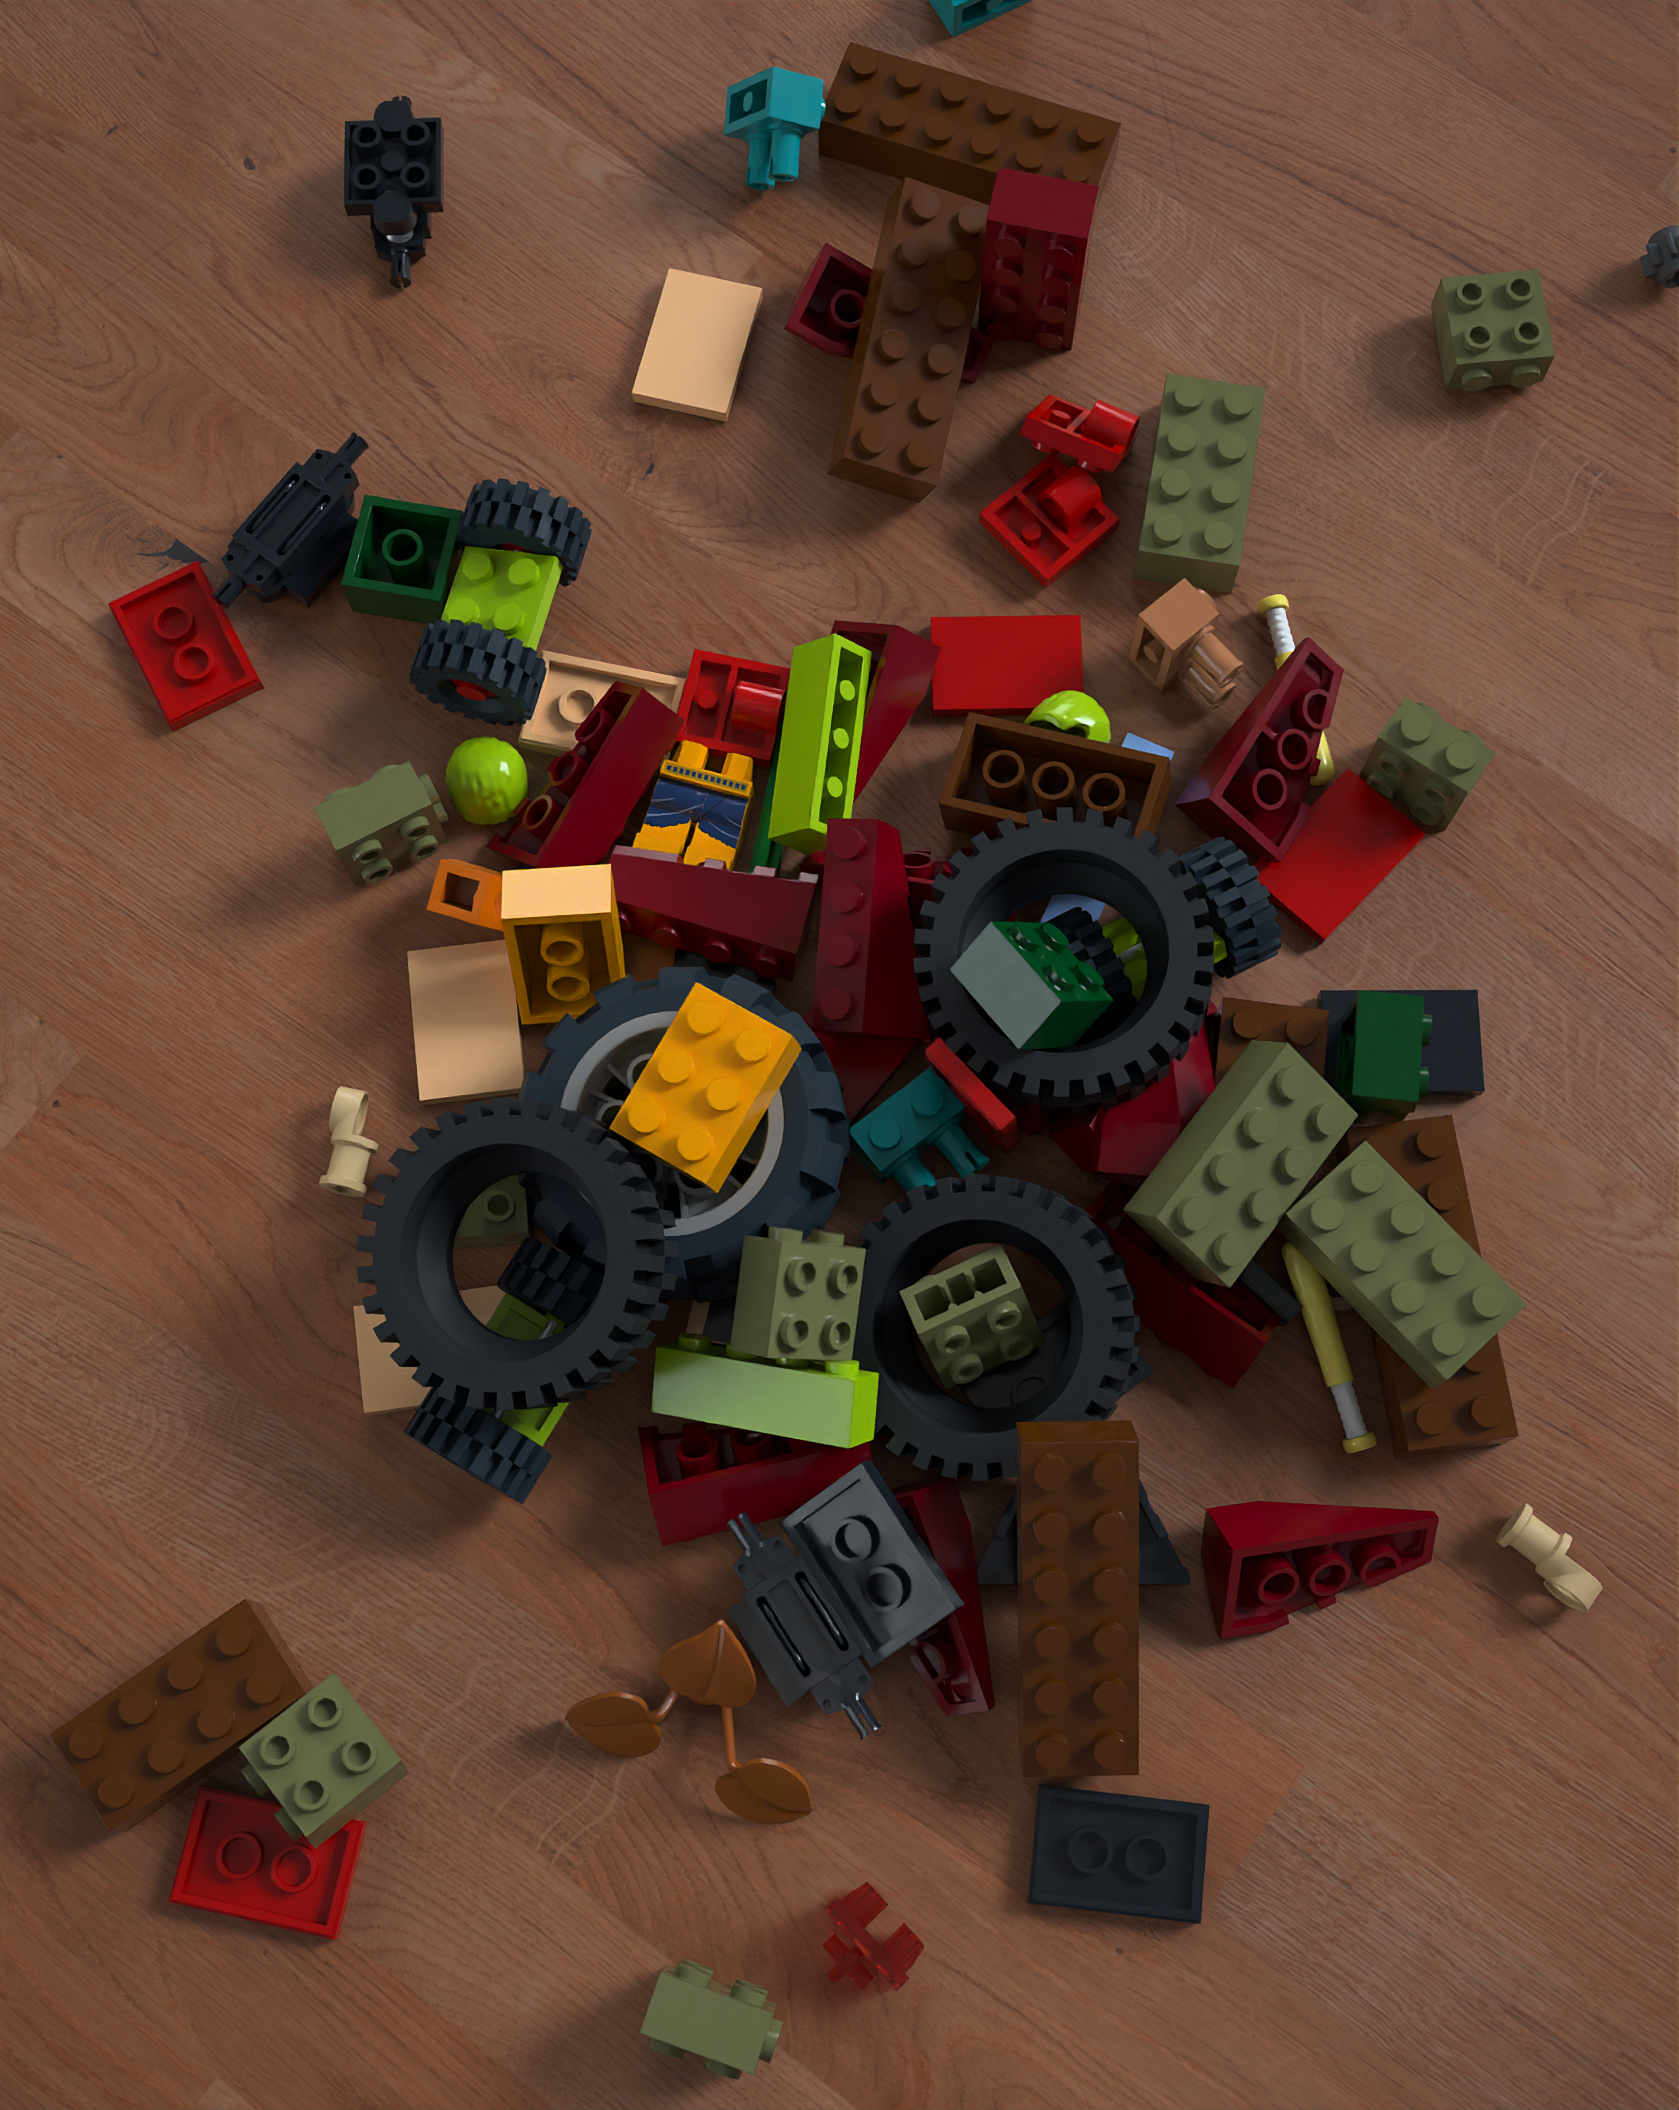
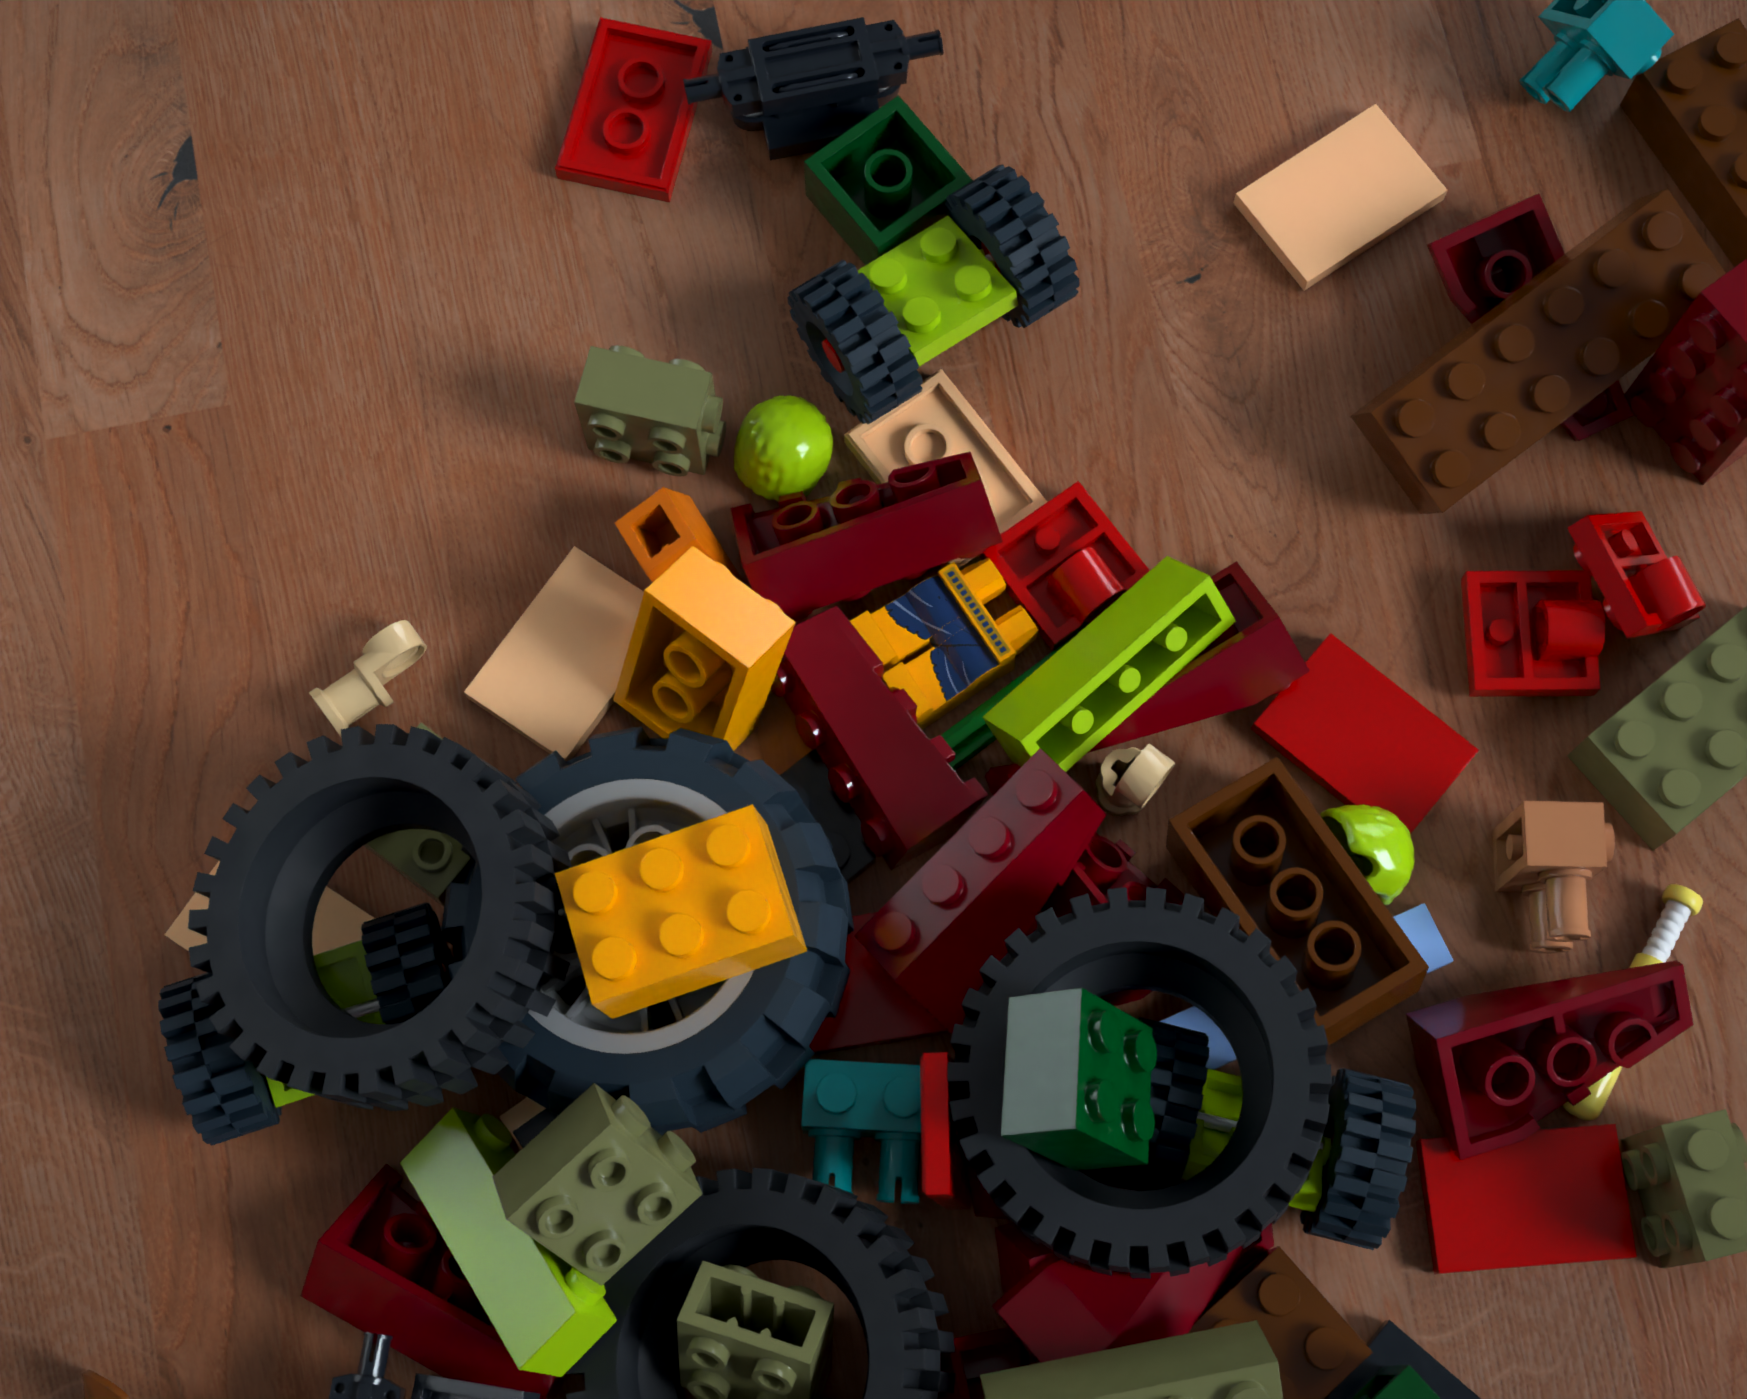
camera: 40 degrees right, 0 degrees up
none -> tan connector [1095,743,1175,816]

